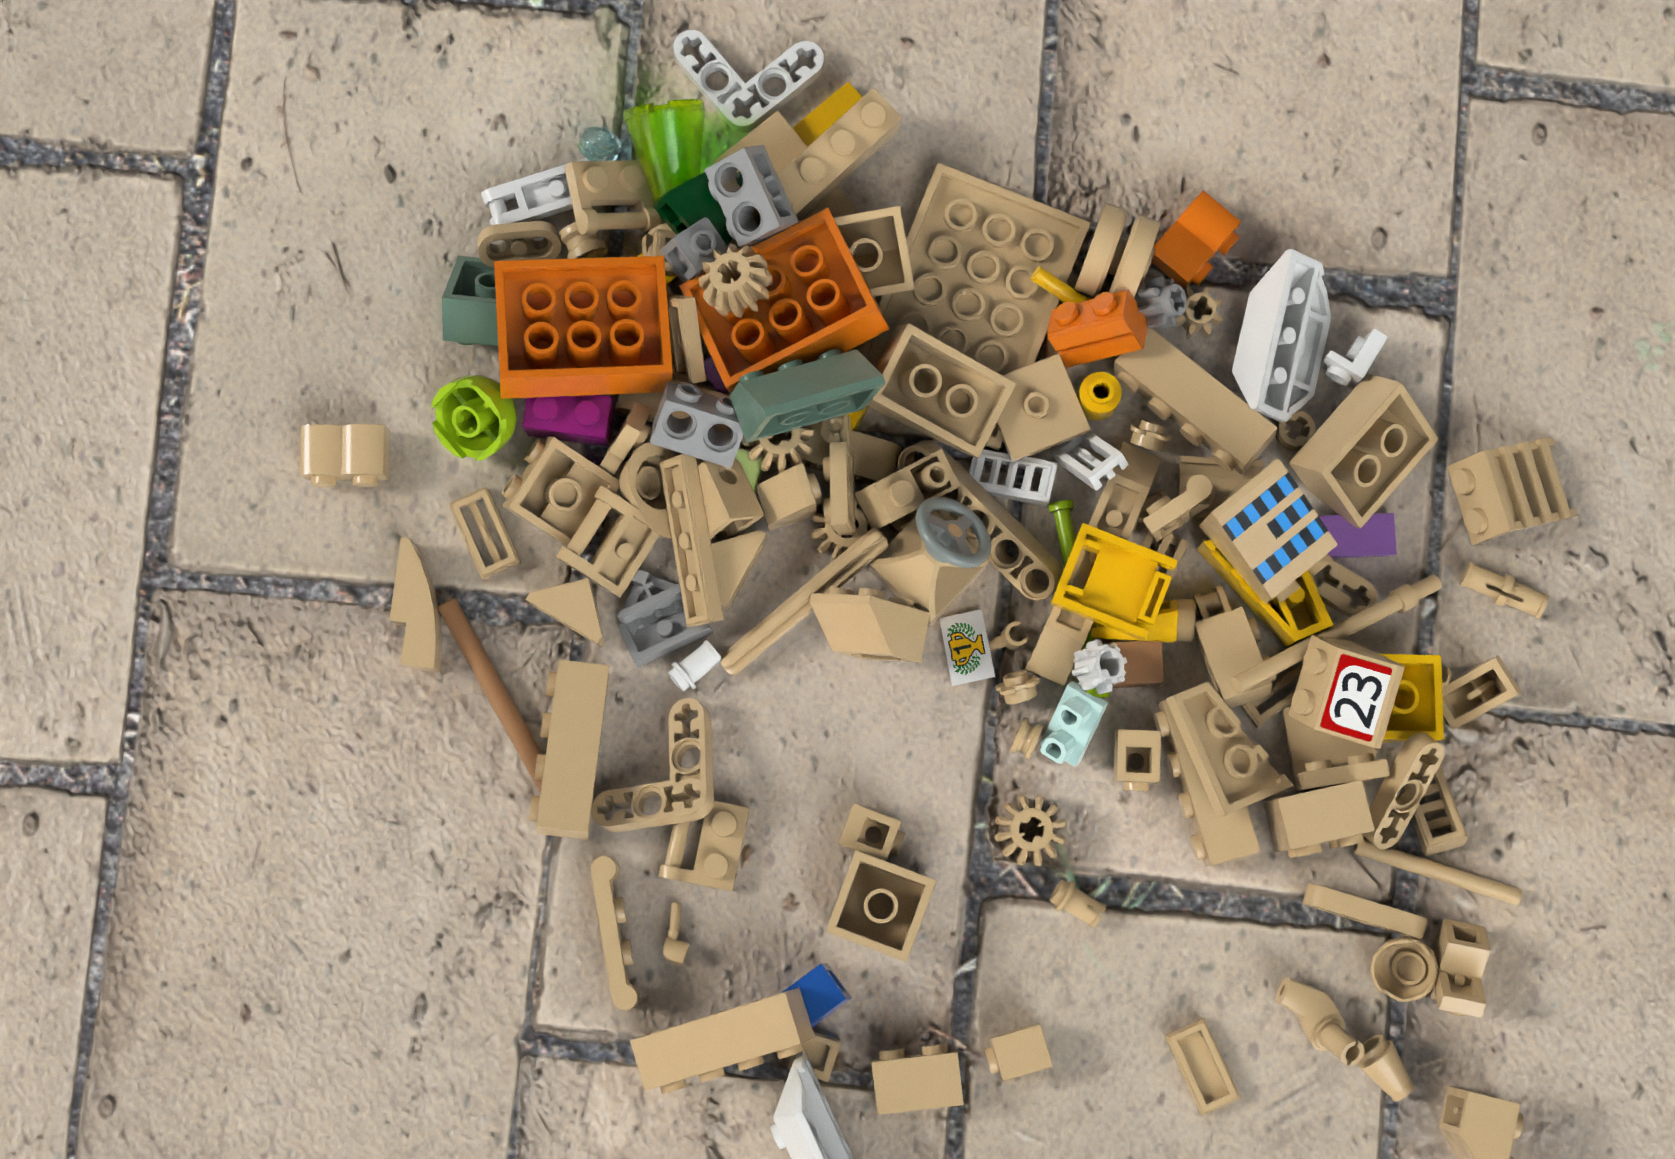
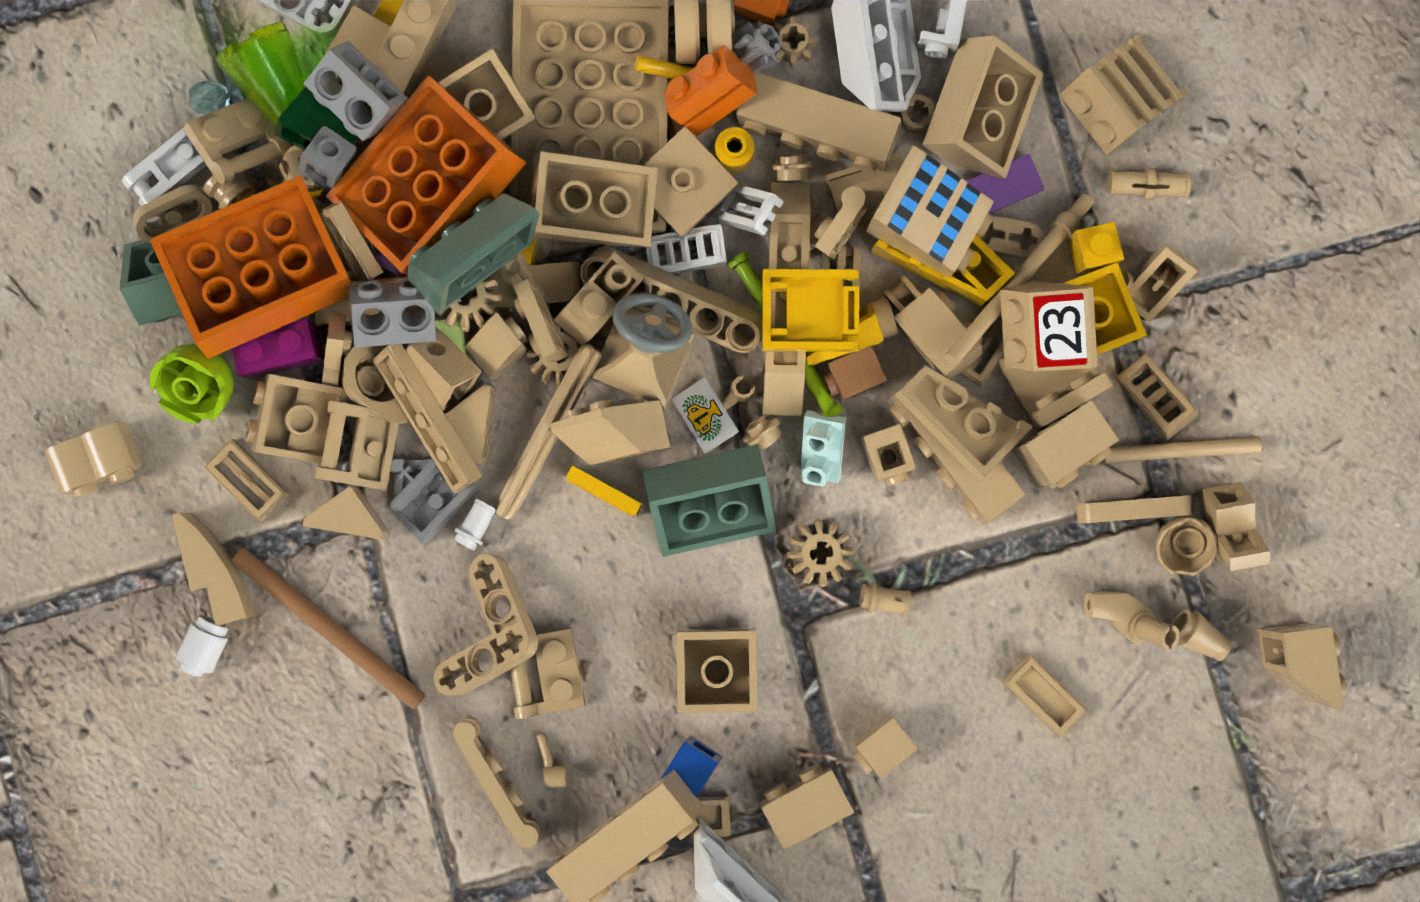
camera: 20 degrees left, 5 degrees up
tan brick [529,659,610,840] -> none
tan gear [698,243,773,318] -> none
tan brick [838,803,906,862] -> none
tan bush [1009,717,1043,760] -> none
white gear [1072,639,1127,694] -> none
tan beam [1362,732,1444,849] -> none
none -> white brick [175,615,229,677]
none -> yellow tile [566,465,643,517]
none -> sand green slope [643,444,777,557]
none -> yellow brick [1067,221,1124,276]

